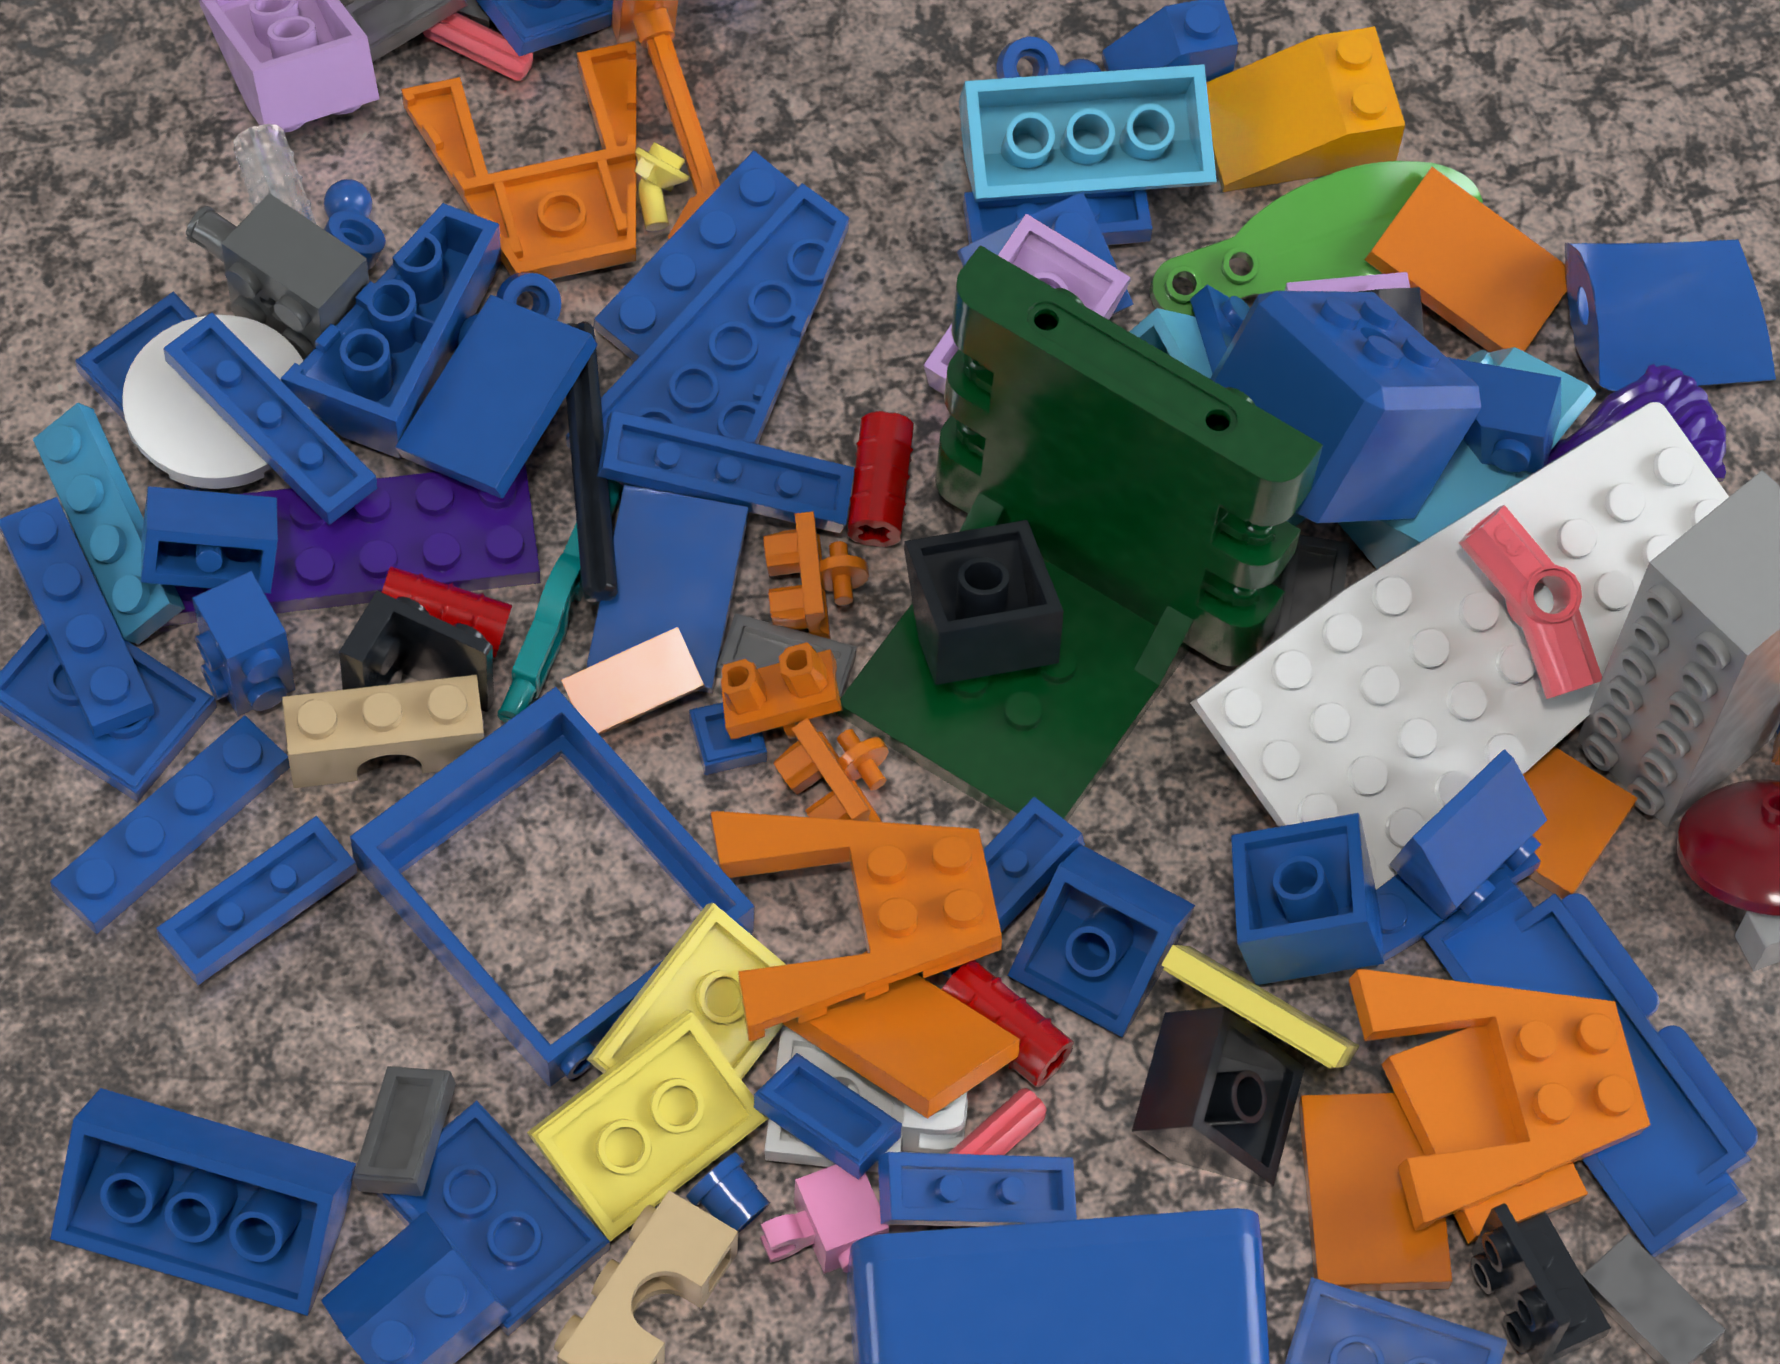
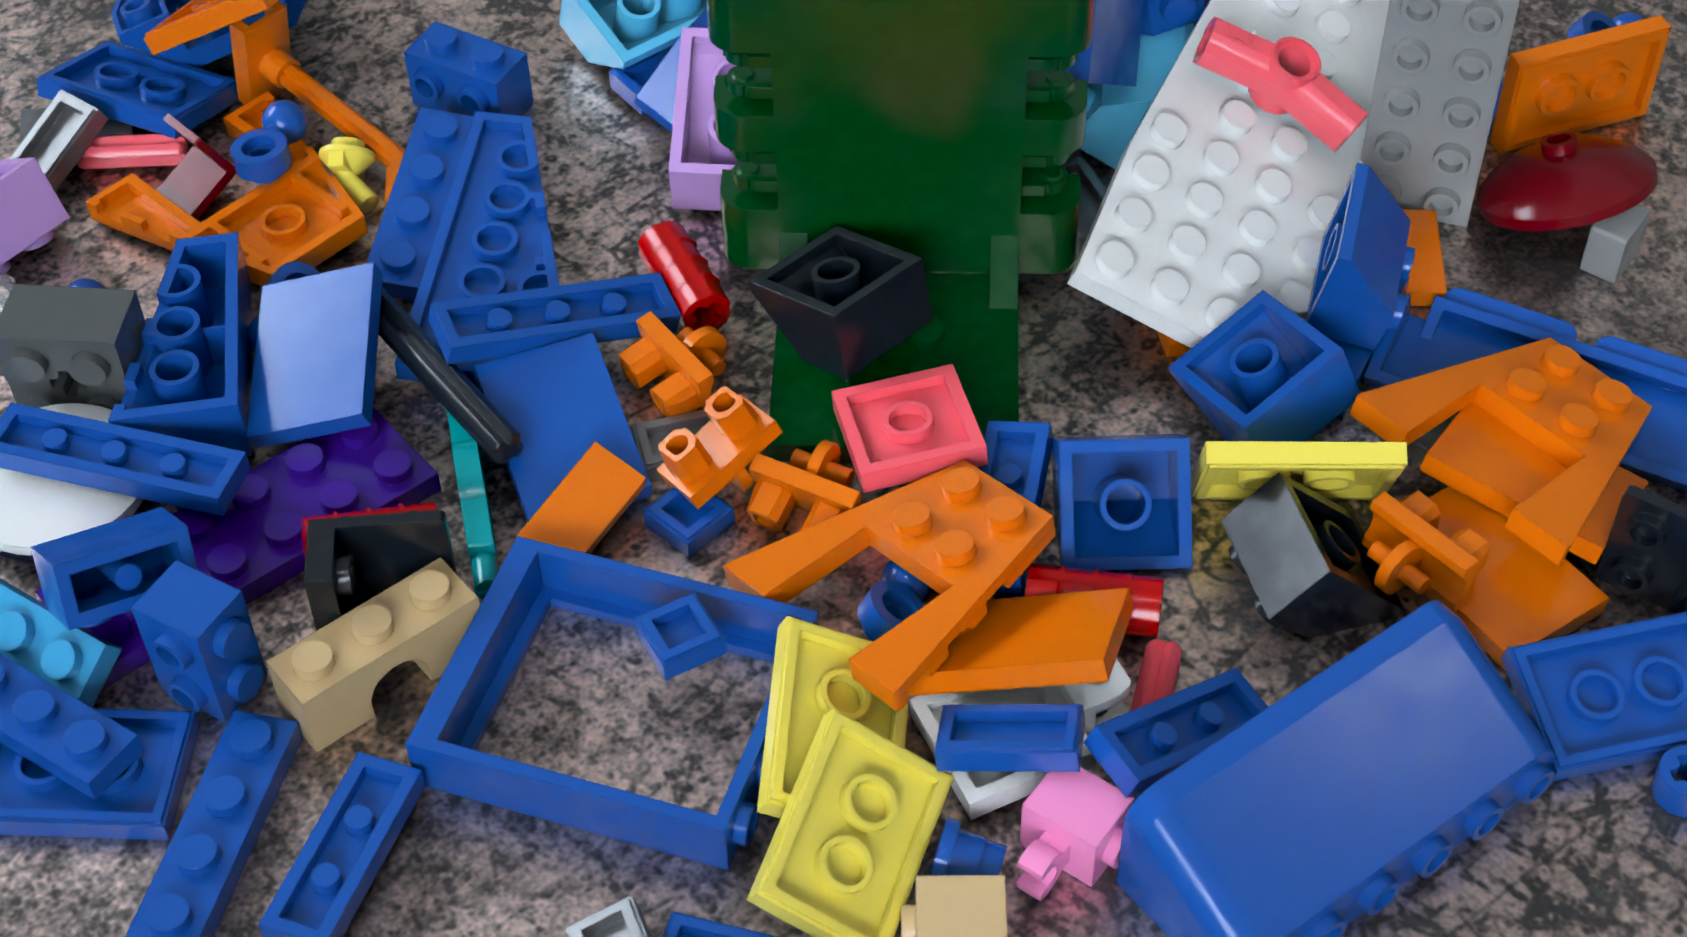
camera: 25 degrees left, 15 degrees down
none -> bracket [157,113,236,220]
none -> blue plate [230,100,308,184]
none -> blue brick [404,21,534,117]
none -> blue tile [633,592,727,681]
none -> coral plate [831,364,988,493]
none -> blue plate [857,560,932,642]
none -> orange hips [1362,490,1490,613]

